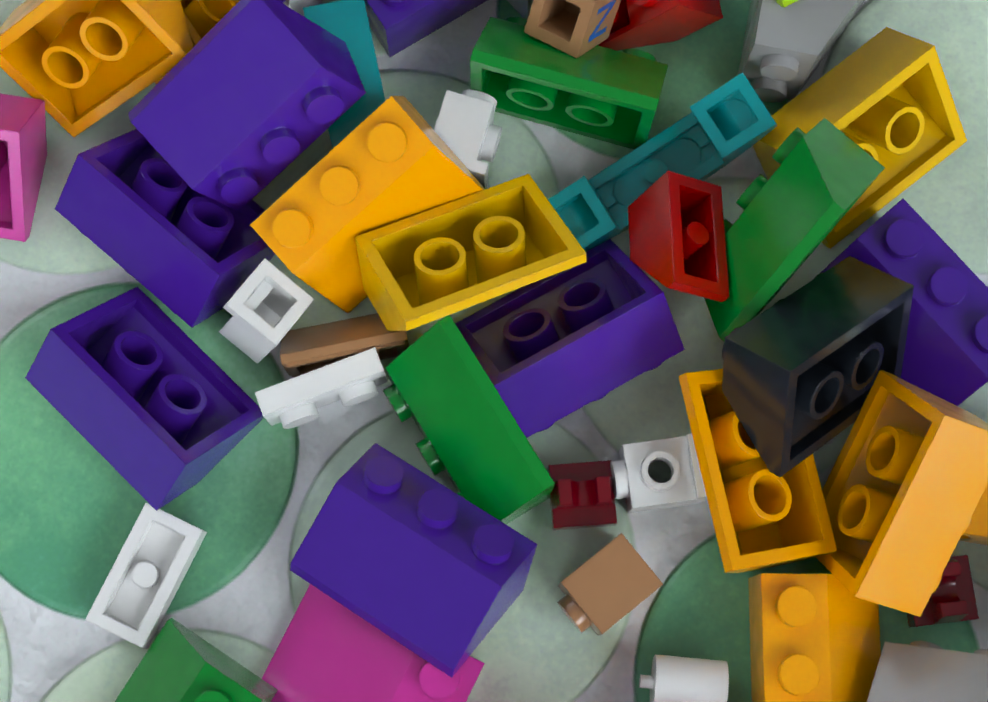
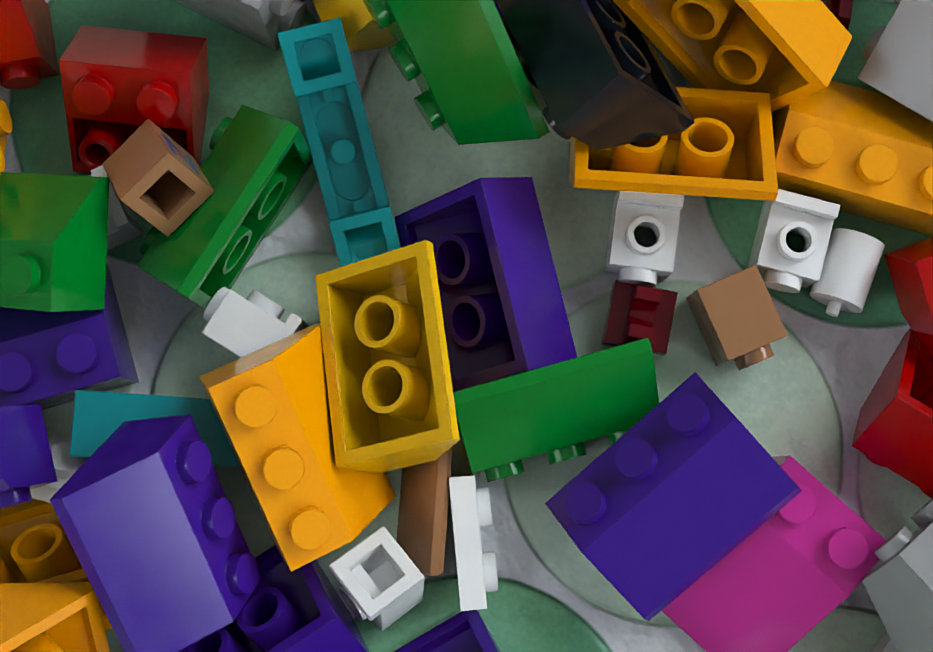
camera: 75 degrees left, 5 degrees up
red slope [628,171,729,302] -> none
none -> white brick [747,189,841,293]

